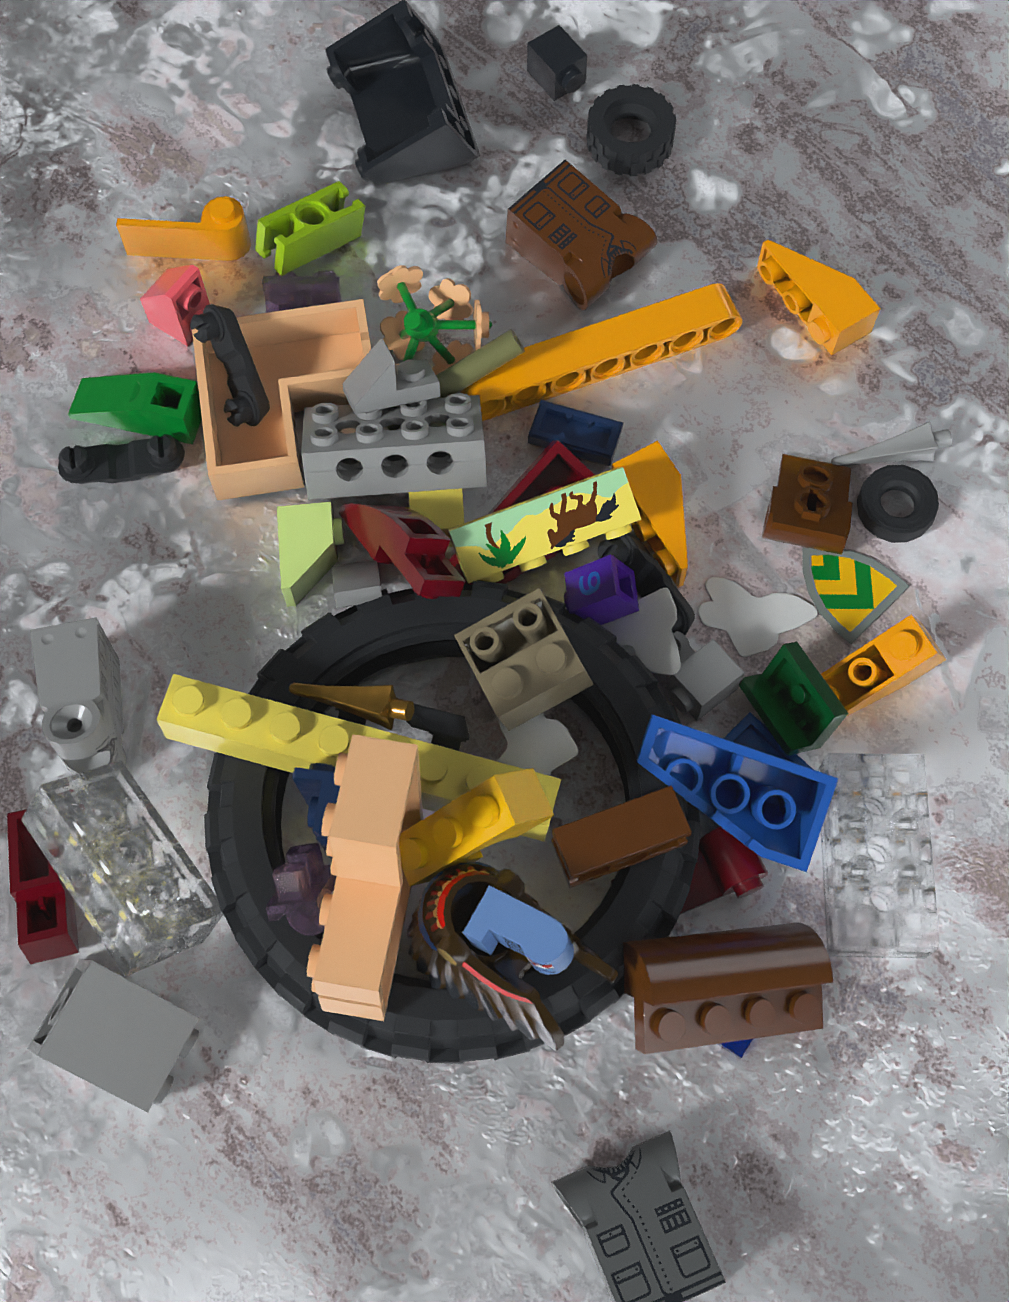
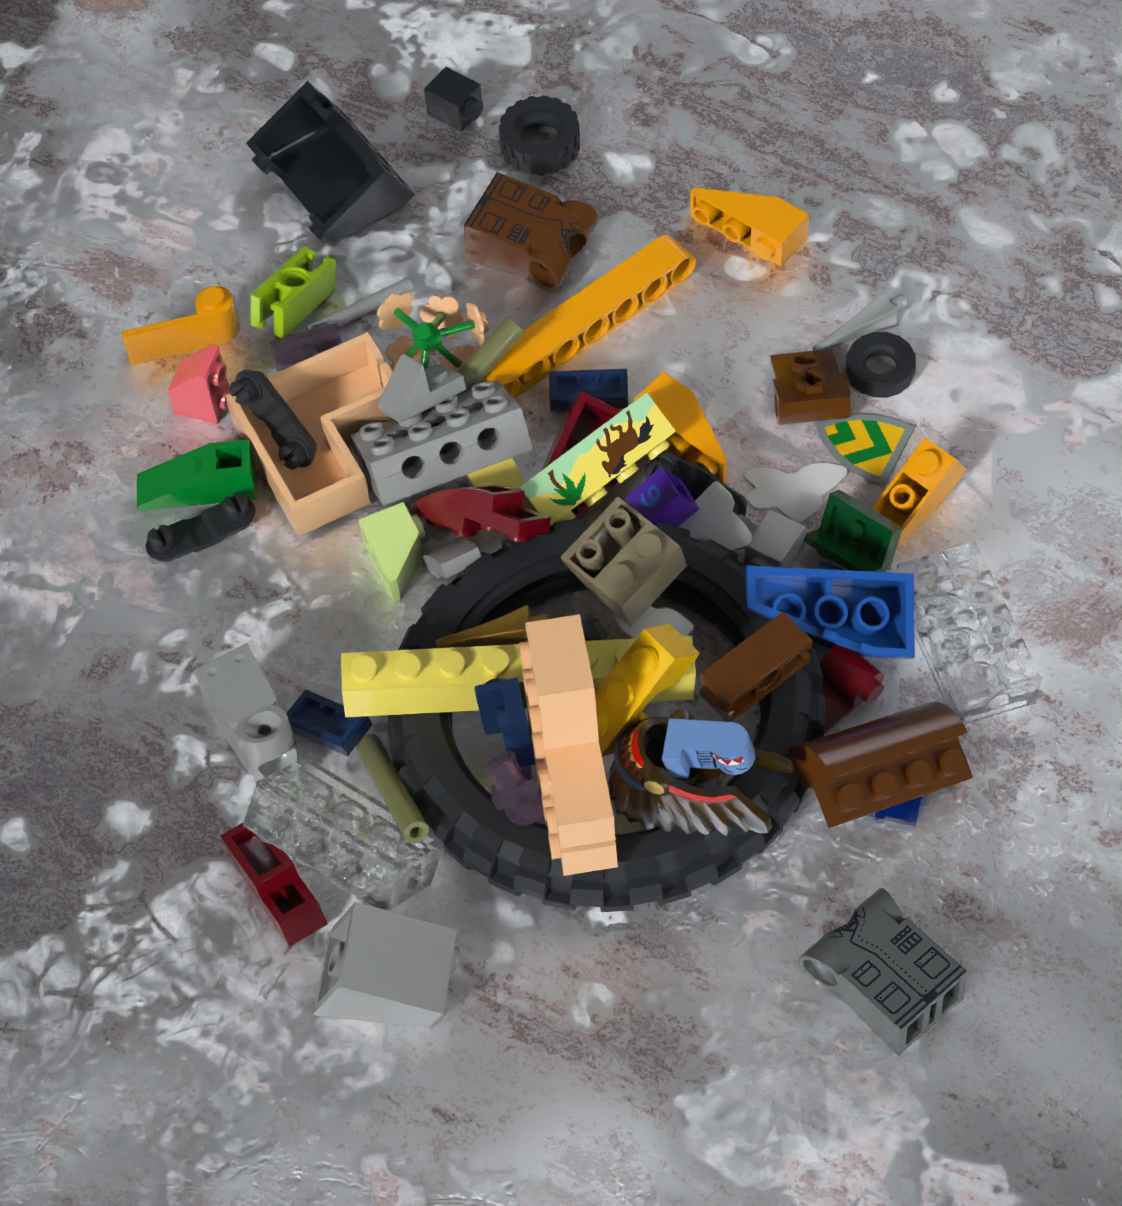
camera: 15 degrees left, 10 degrees down
none -> dark blue plate [286,689,373,757]
none -> light grey bar [307,277,414,340]
none -> olive piece [356,734,429,844]

